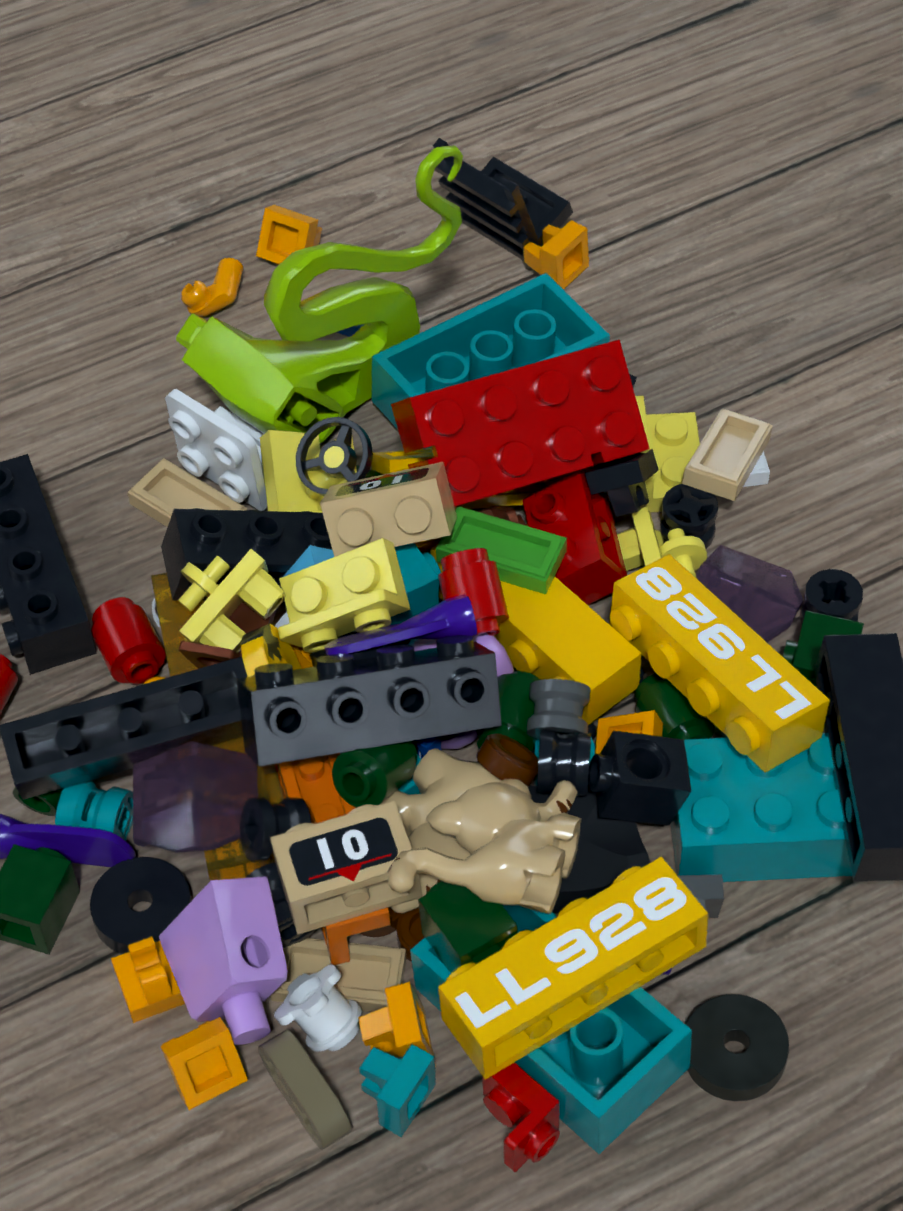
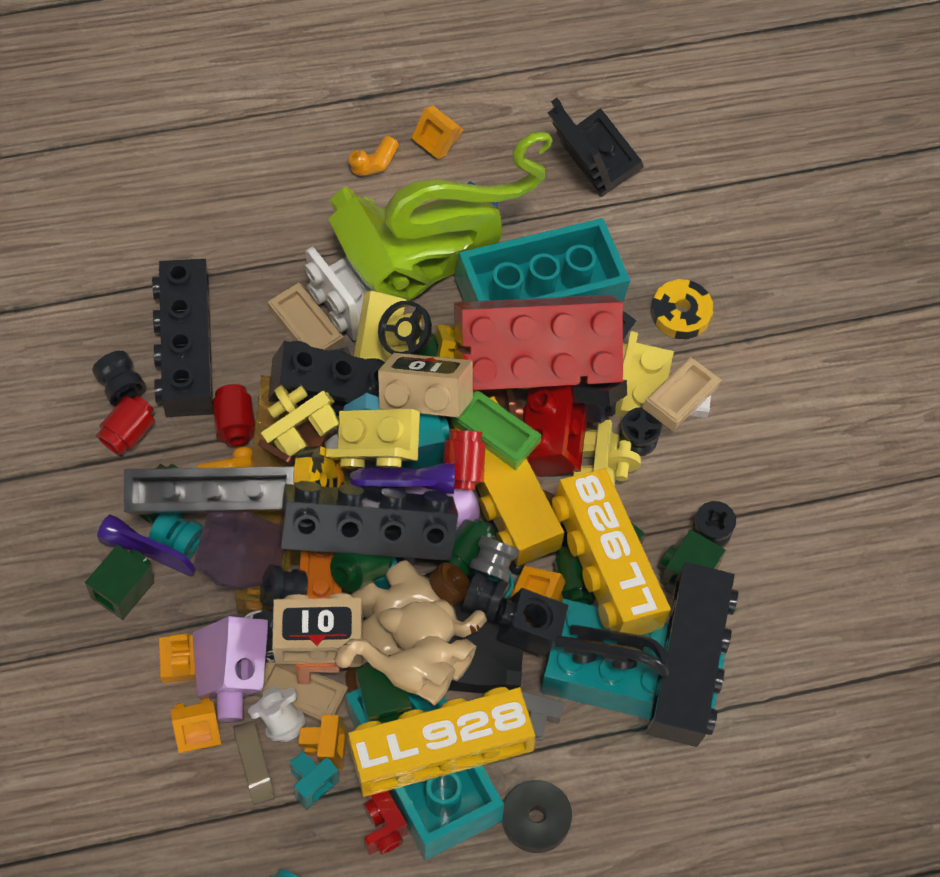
camera: 10 degrees right, 10 degrees up
black piece [90,857,192,954] -> none
light orange tile [523,220,589,290] -> none
clear purple slope [696,545,803,643] -> none
none -> black piece [555,624,669,678]
none -> yellow piece [651,279,713,340]

